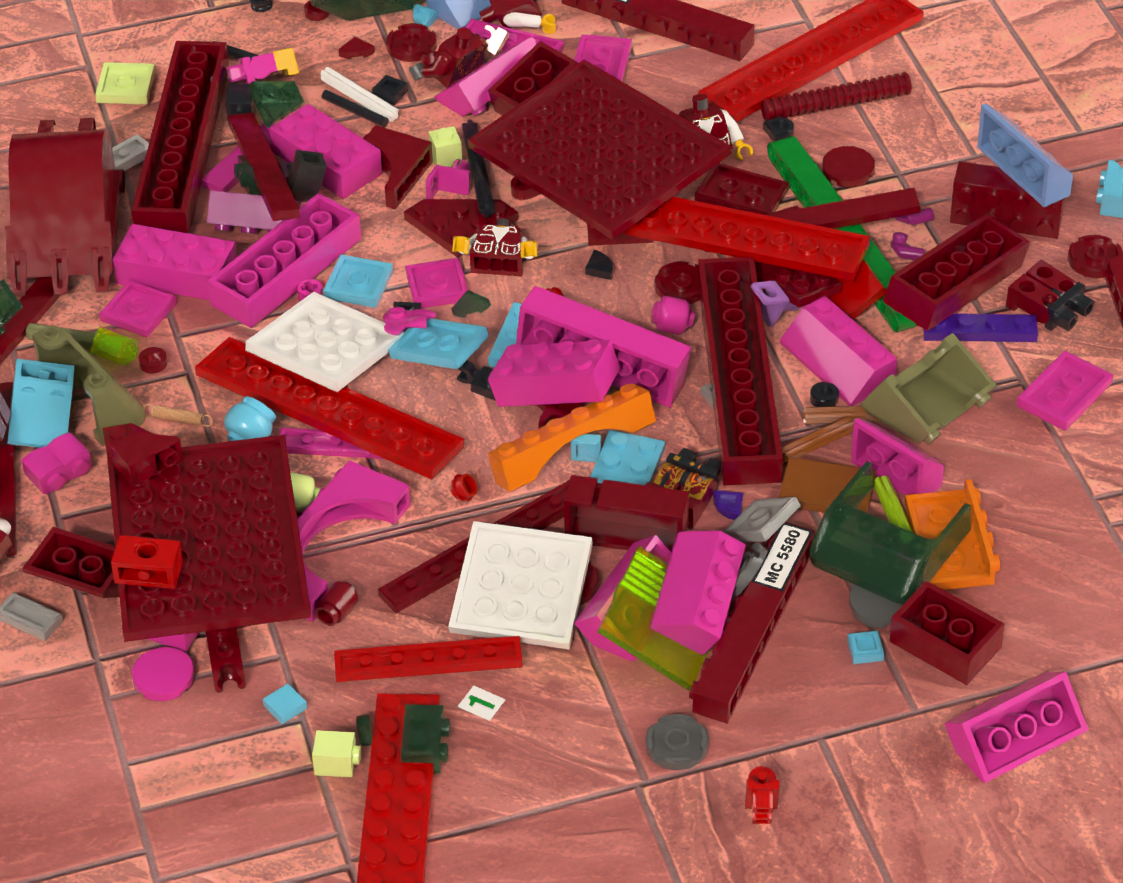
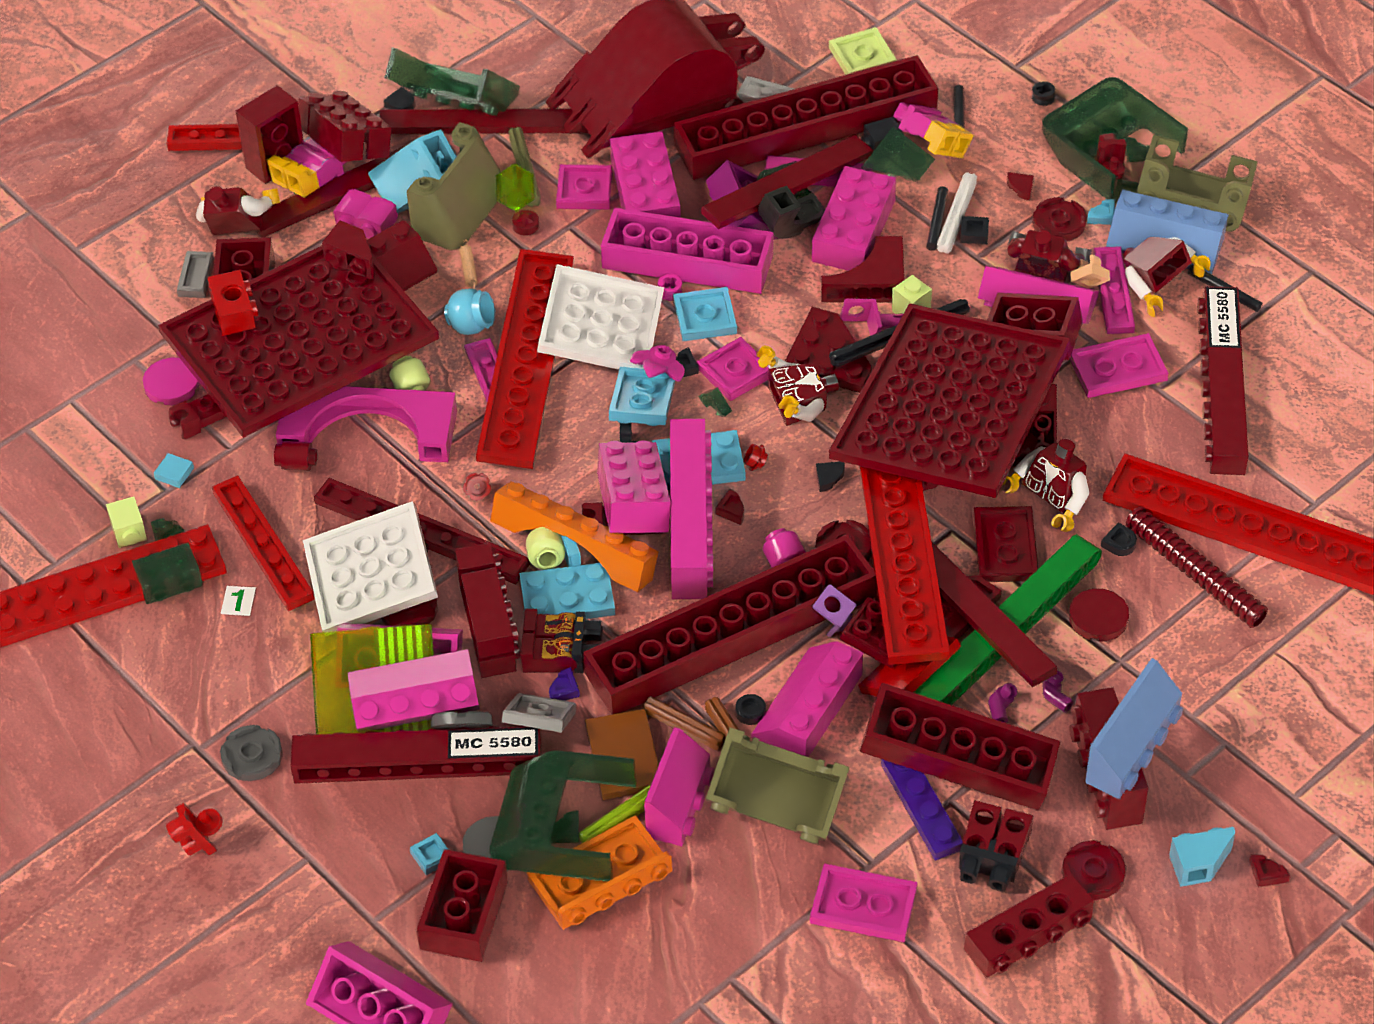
camera: 65 degrees right, 5 degrees up
none -> yellowish green head [526,527,566,570]

